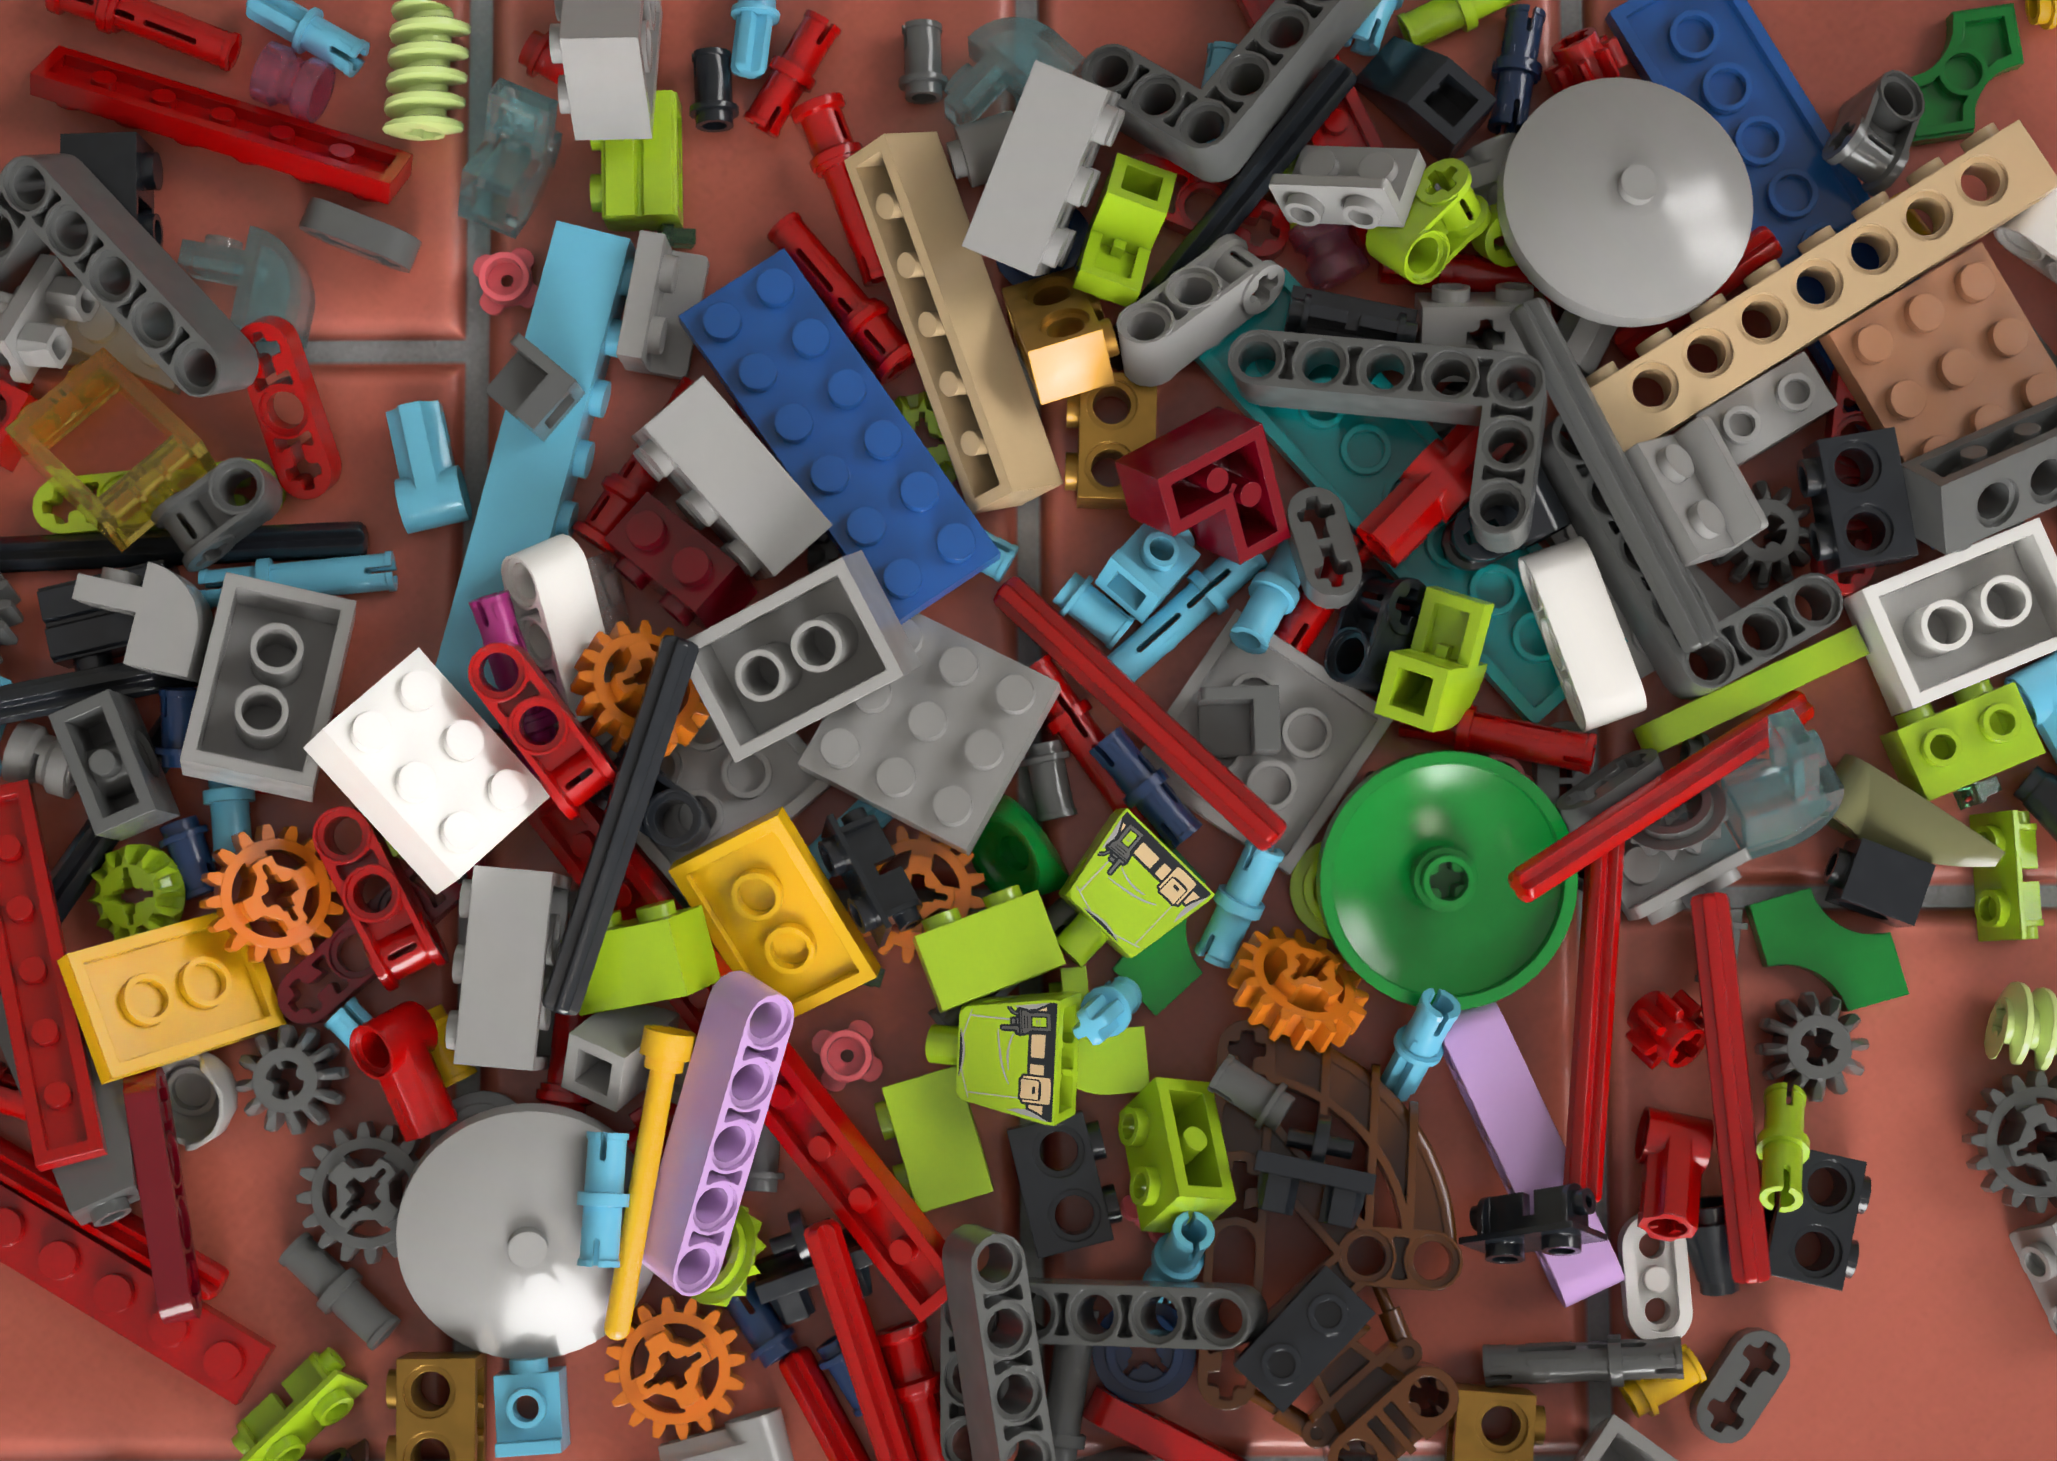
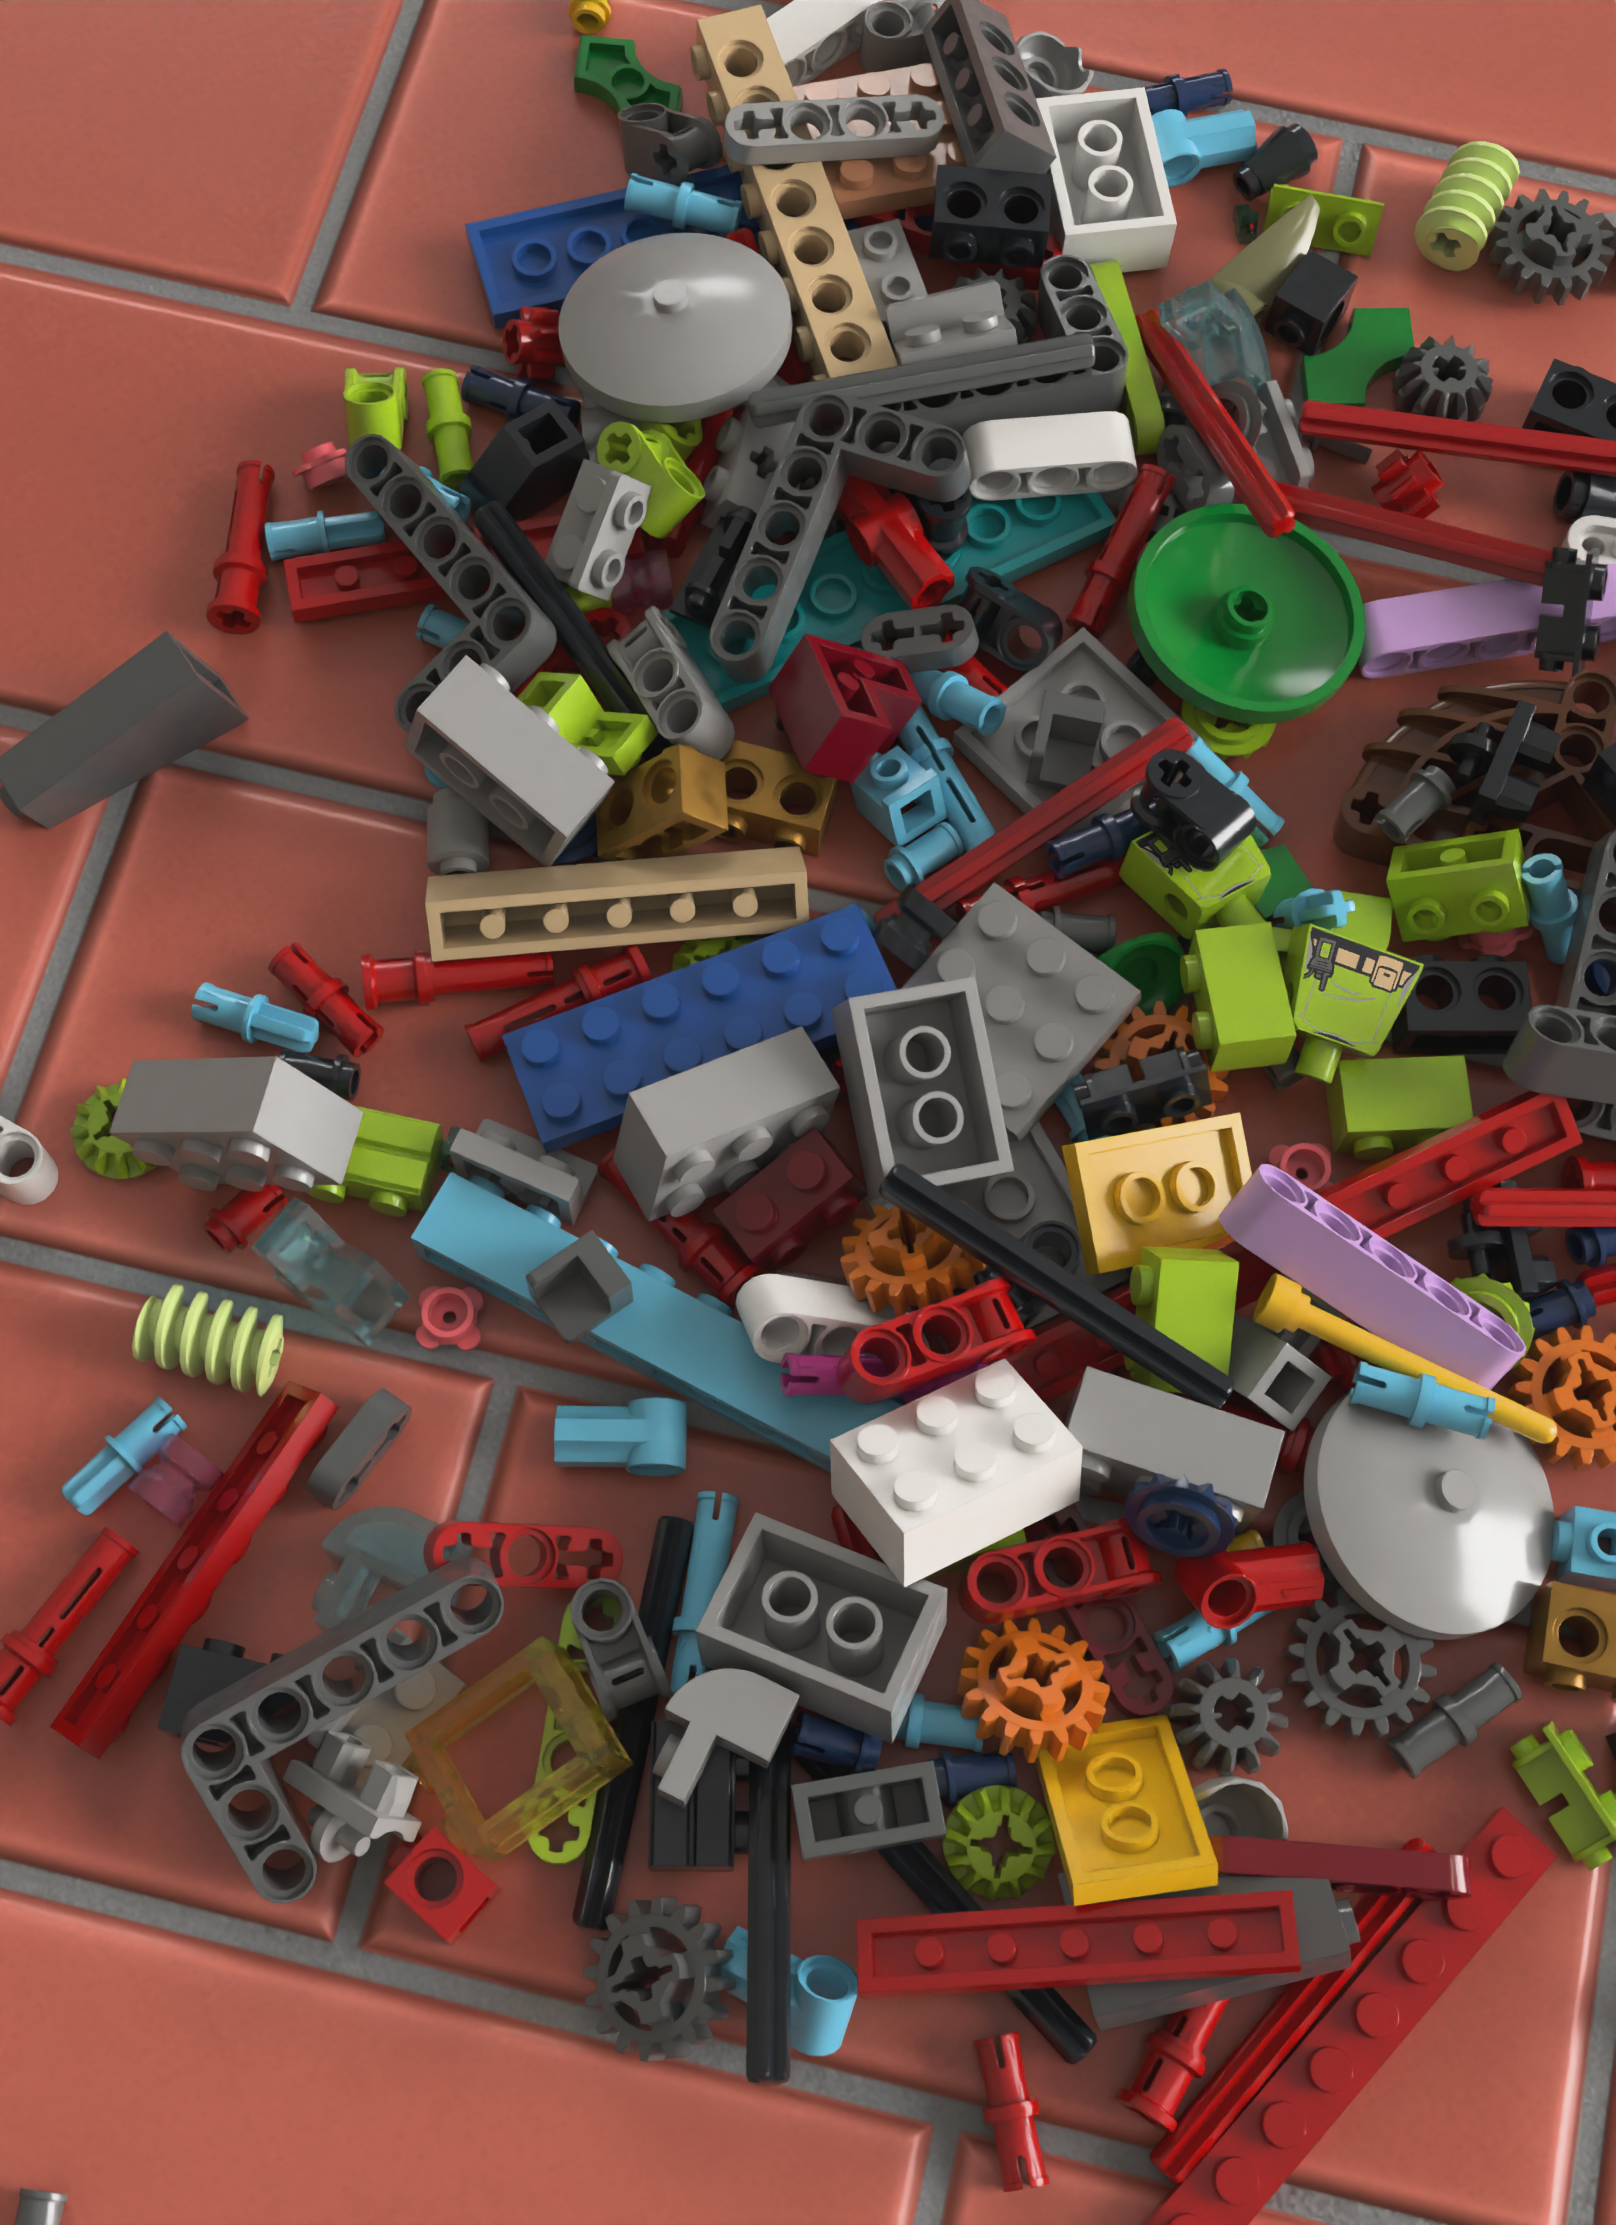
camera: 80 degrees left, 15 degrees down
light grey wheel [2,720,77,799] -> none
dark grey pin [898,19,949,104] -> none
clear light blue brick [944,17,1085,127] -> none
orange gear [1227,926,1369,1053] -> none
lime brick [1374,586,1494,732] -> none
medium azure axle [1380,988,1461,1102] -> none
red piece [1634,1106,1714,1242] -> none
lime pin [1756,1082,1810,1213] -> none
lime brick [1879,678,2046,801] -> none
none -> medium azure pin [624,173,743,235]
none -> light grey beam [723,94,944,165]
none -> black wheel [871,884,958,971]
none -> dark blue gear [1124,1473,1238,1557]
none -> black piece [1130,749,1257,872]

